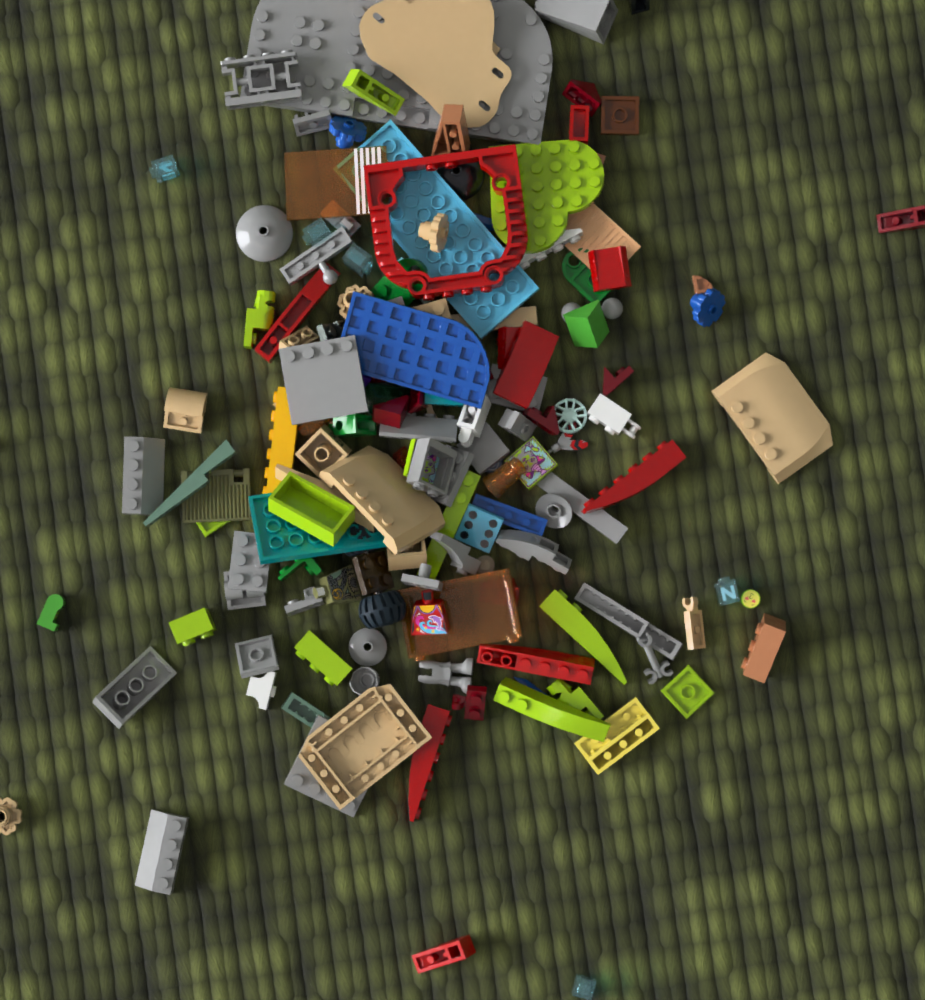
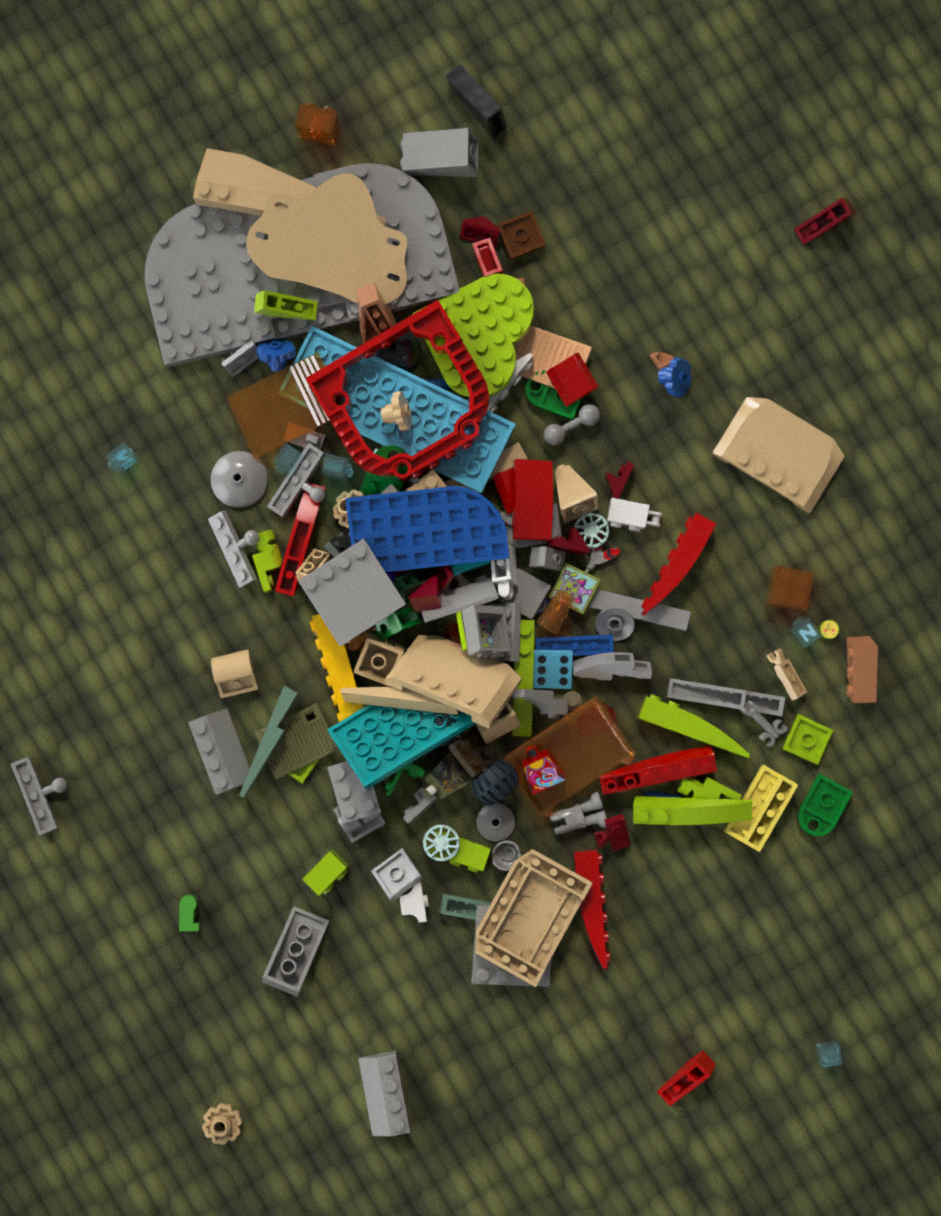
camera: 20 degrees left, 0 degrees up
light grey fence [220,50,303,110] -> none
lime piece [268,471,355,547] -> none
light grey tile [401,563,443,592] -> none
bright green slope [563,300,610,348] -> none
none -> light grey plate [208,510,259,588]
none -> light aqua wheel [423,824,460,861]
none -> tan slope [555,464,599,524]
none -> clear orange brick [766,566,814,612]
none -> green plate [797,773,853,836]

